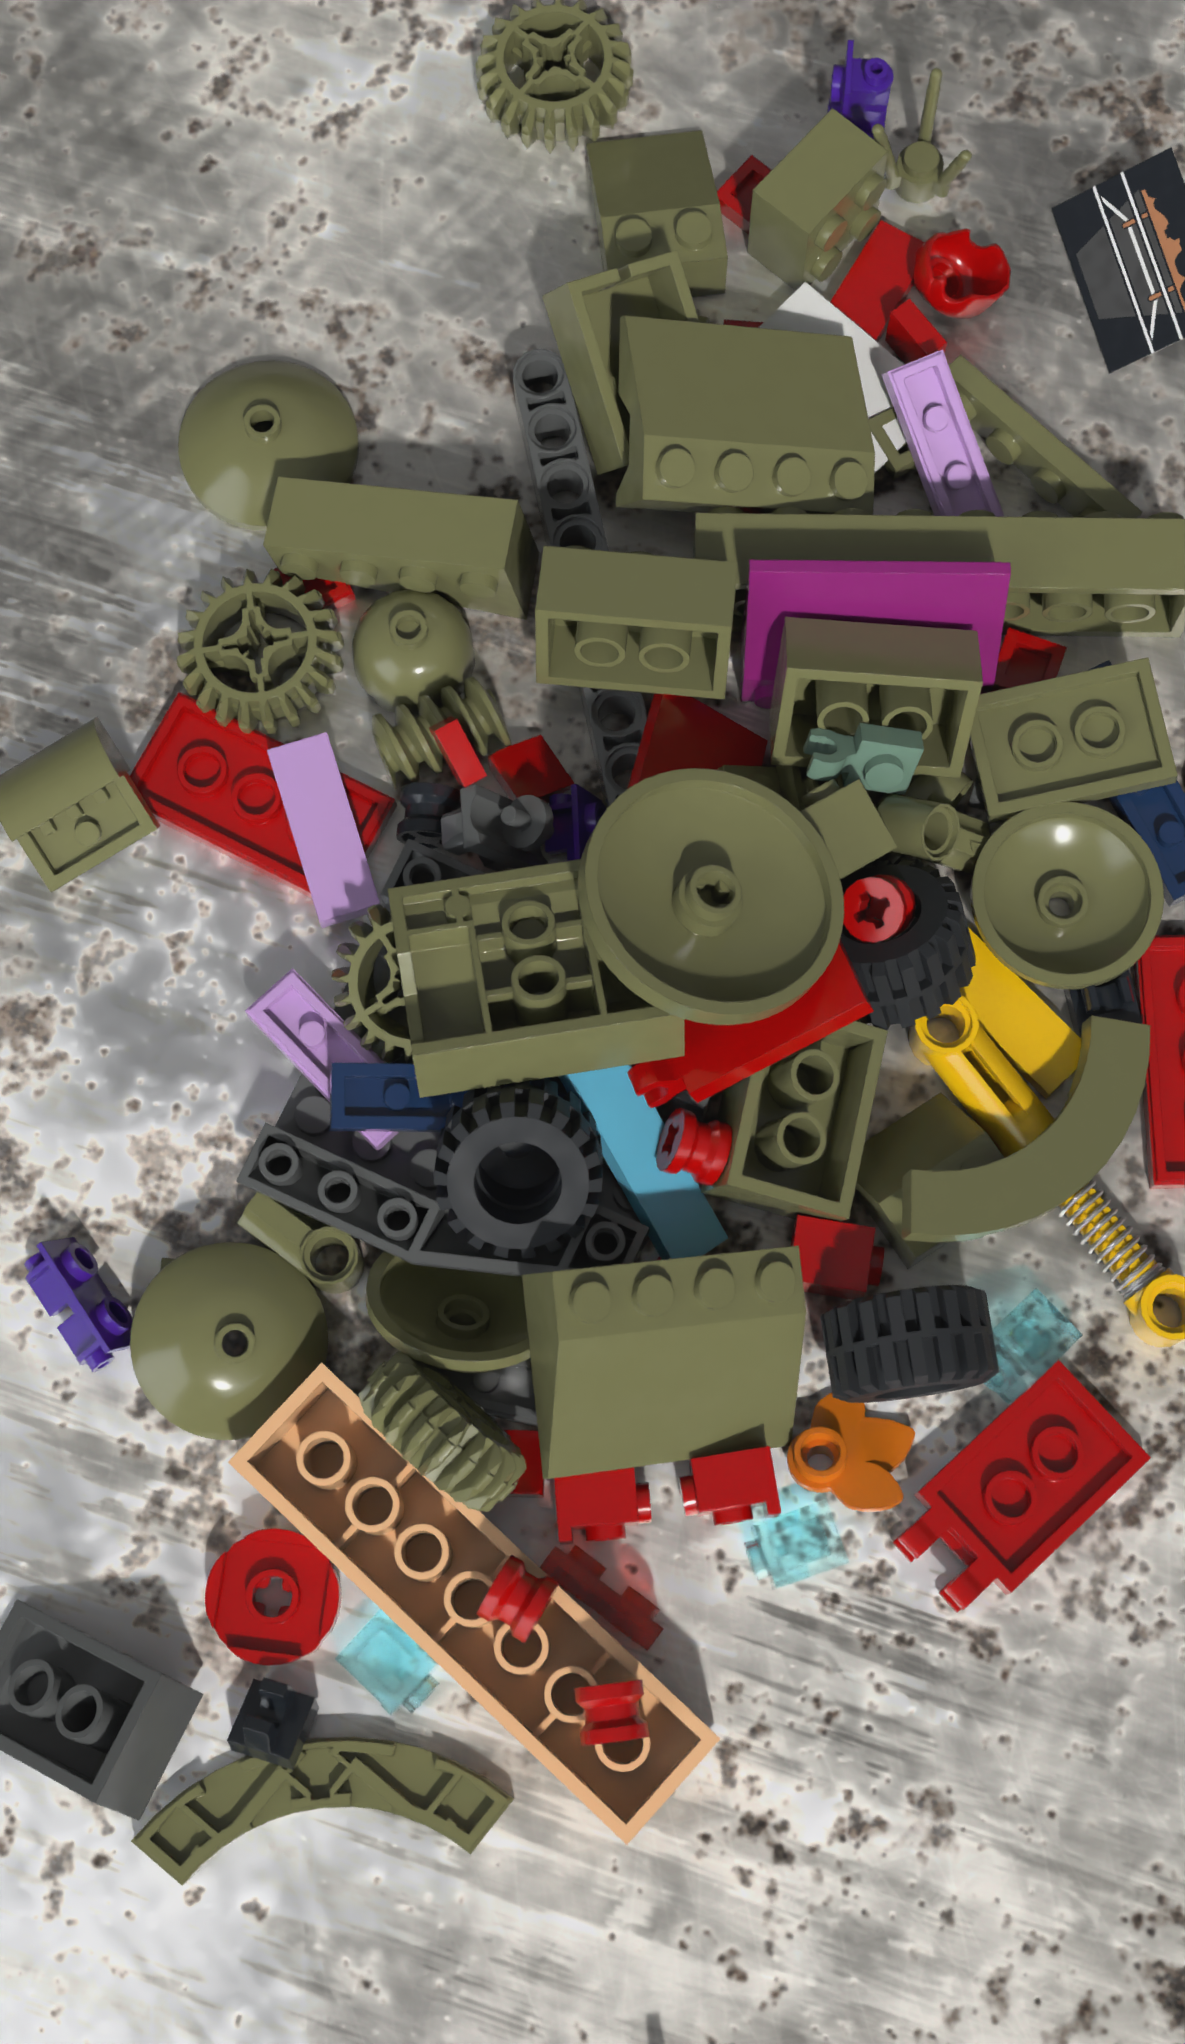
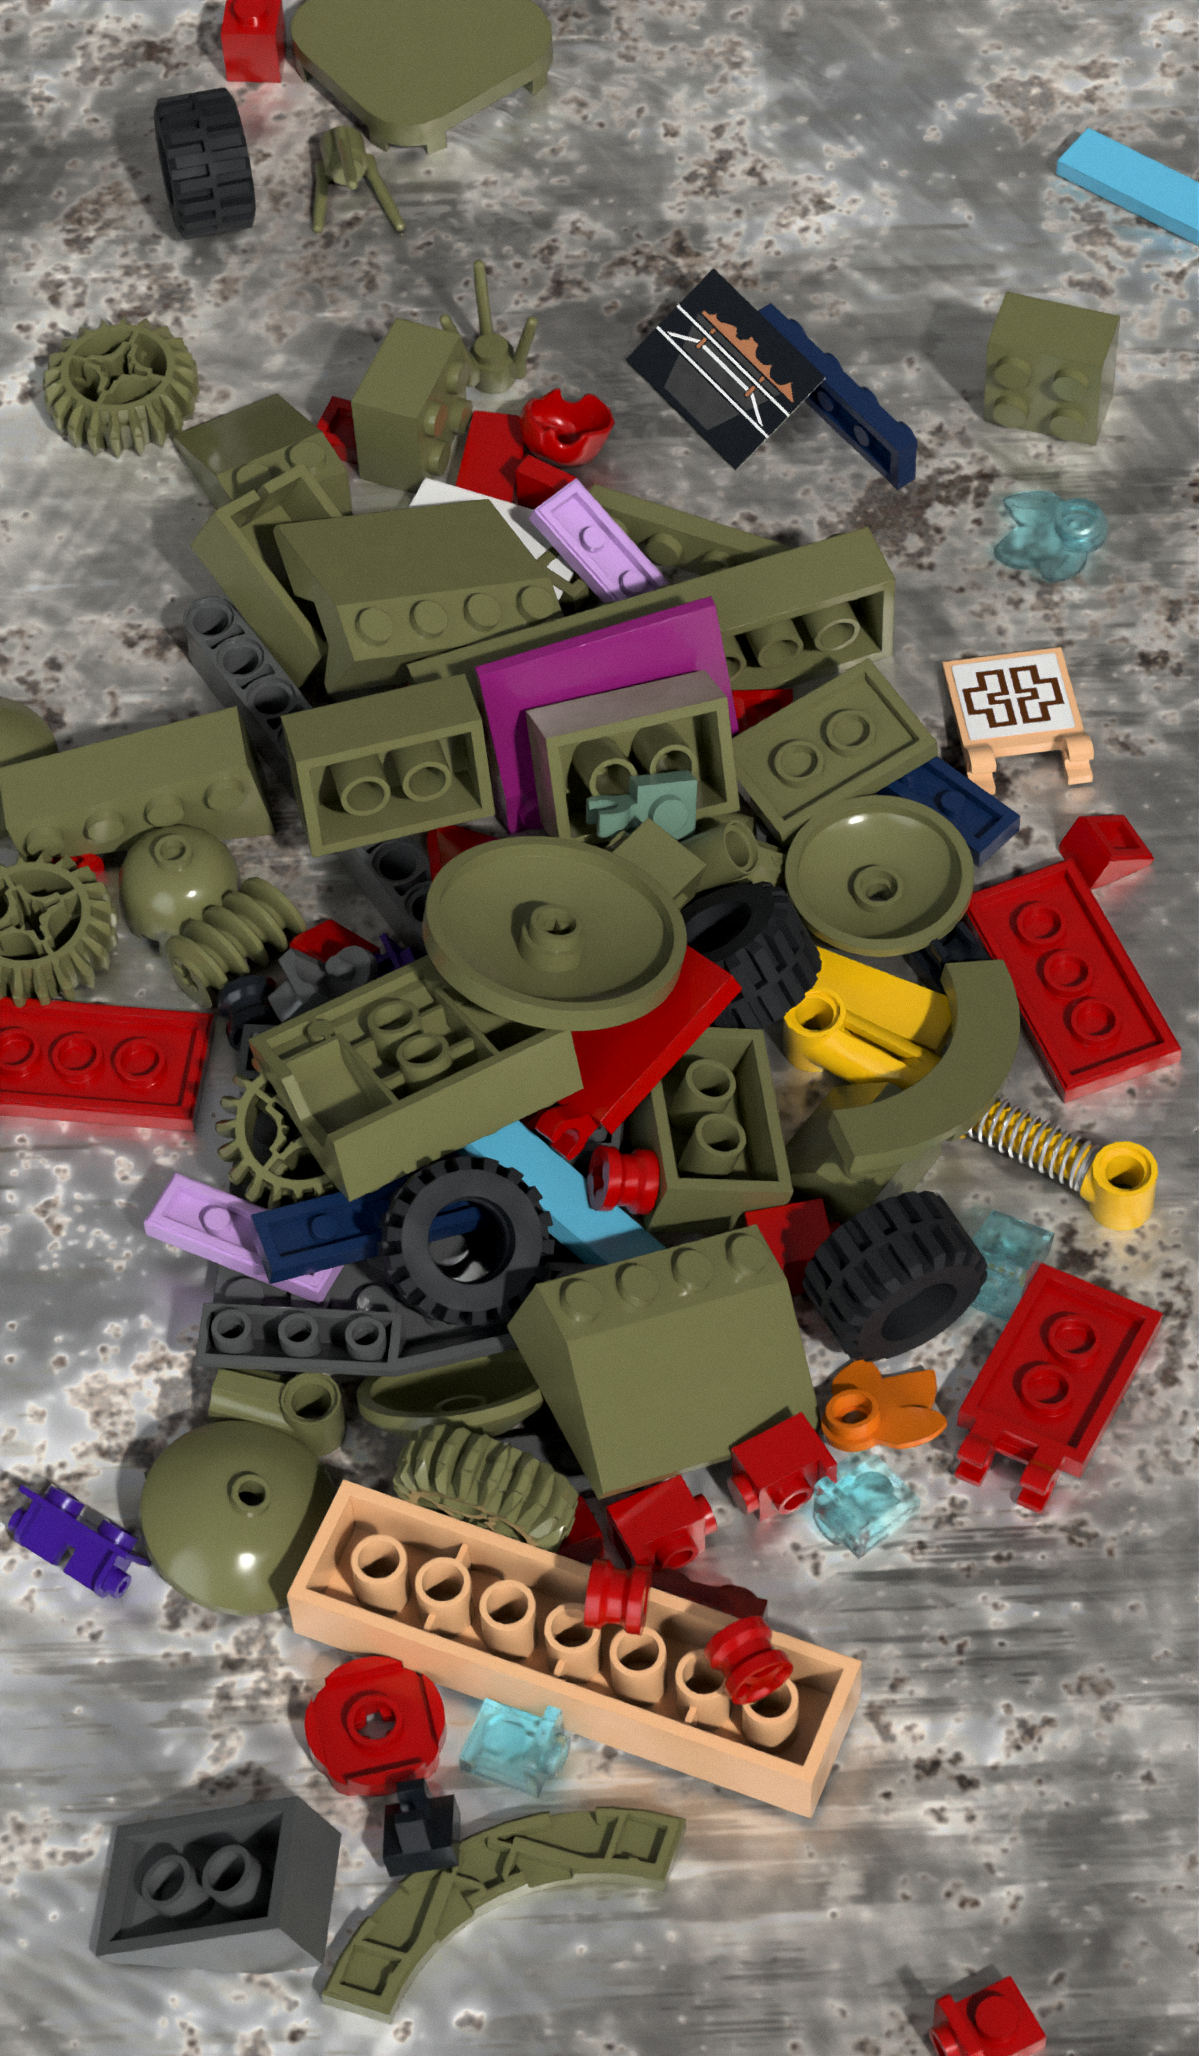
camera: 20 degrees left, 20 degrees down
lavender tile [267,732,380,928] -> none
red tile [429,716,487,788] -> none
dark purple hinge [827,40,894,140] -> none
red wheel [843,874,916,943] -> none

